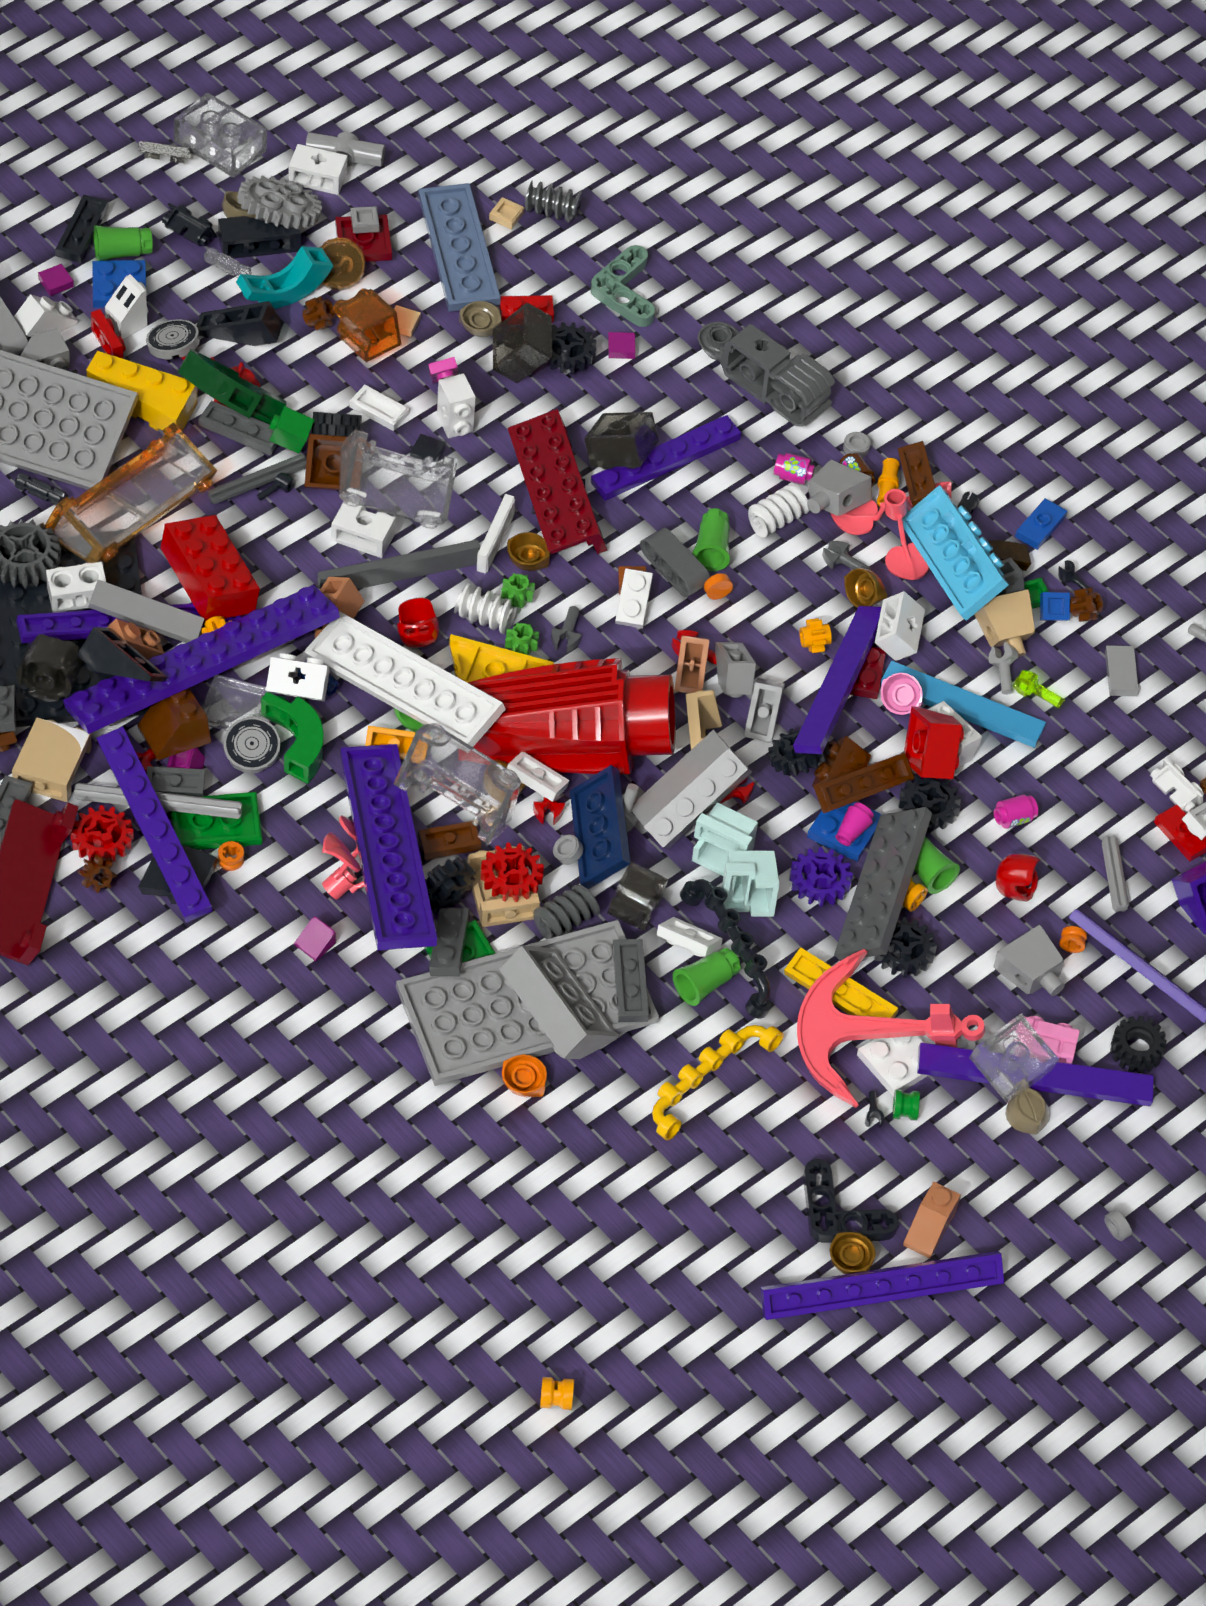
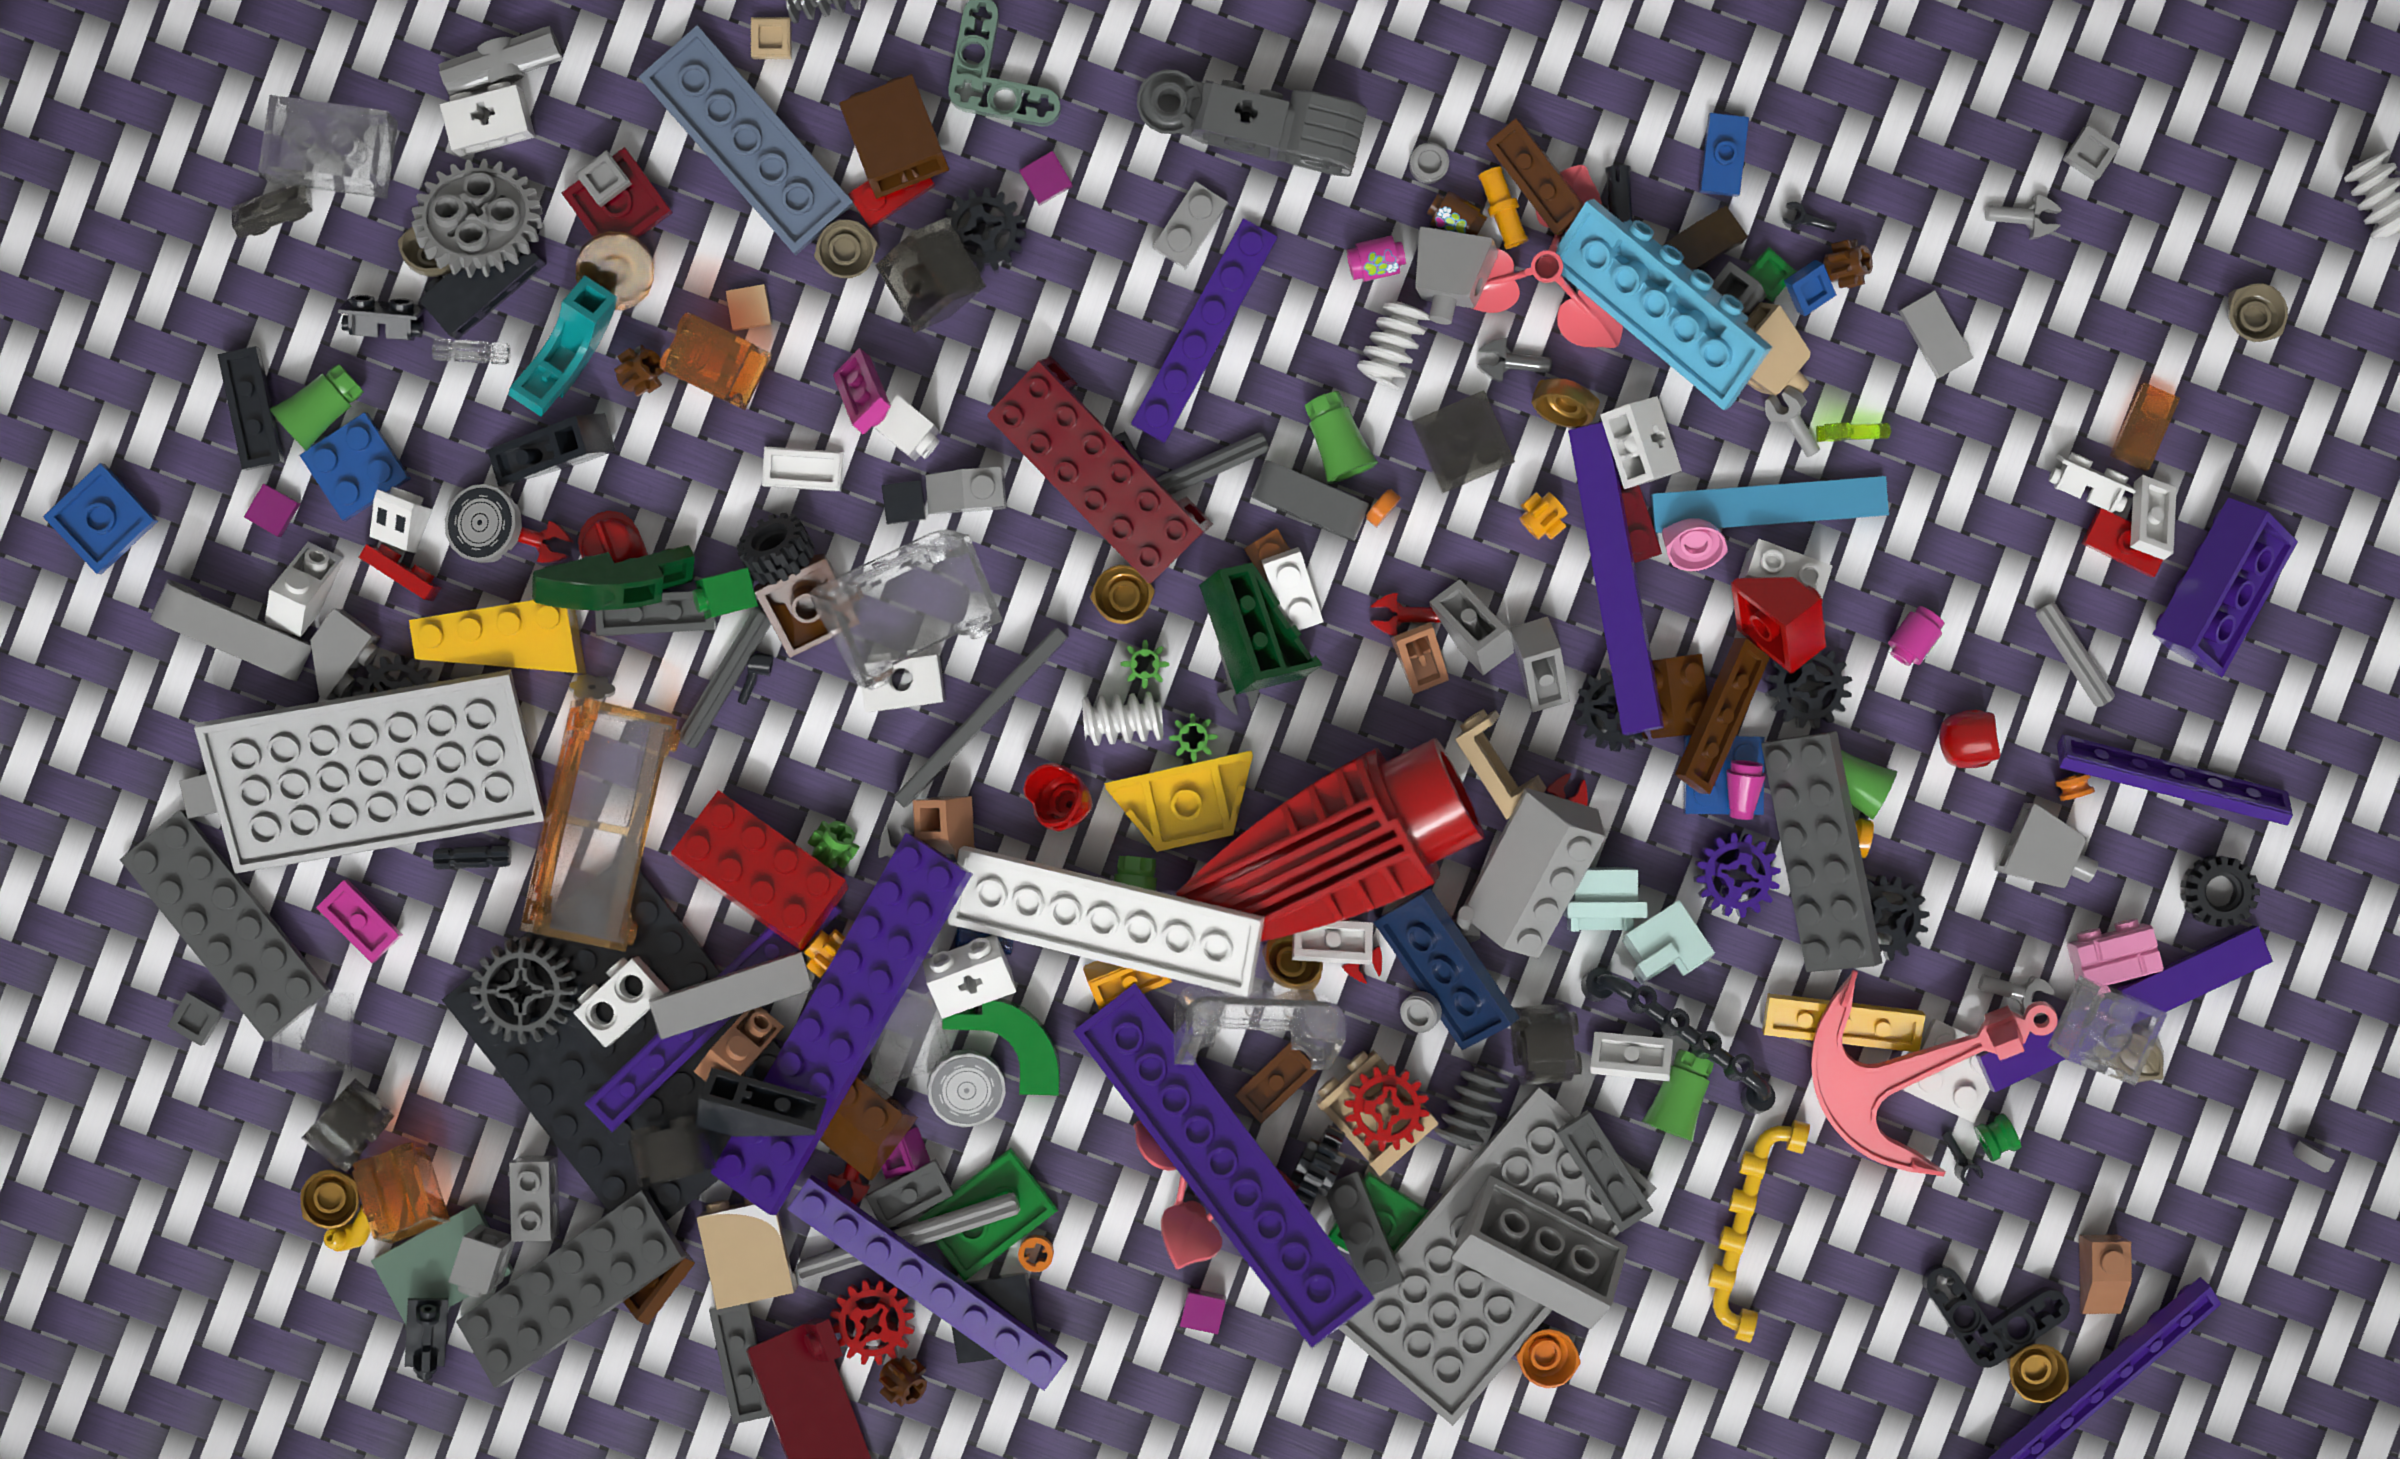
camera: 20 degrees left, 35 degrees up
white tile [477,494,515,574] -> none
clear smoke brick [584,412,659,469] -> none
none -> bright green gear [807,821,860,869]
none -> reddish brown brick [839,74,949,199]
none -> light grey slope [926,467,1007,515]
none -> light grey plate [1153,181,1228,270]
none -> dark grey axle [1155,432,1269,495]
none -> dark green wedge [1199,563,1323,695]
none -> clear smoke plate [1411,390,1515,494]

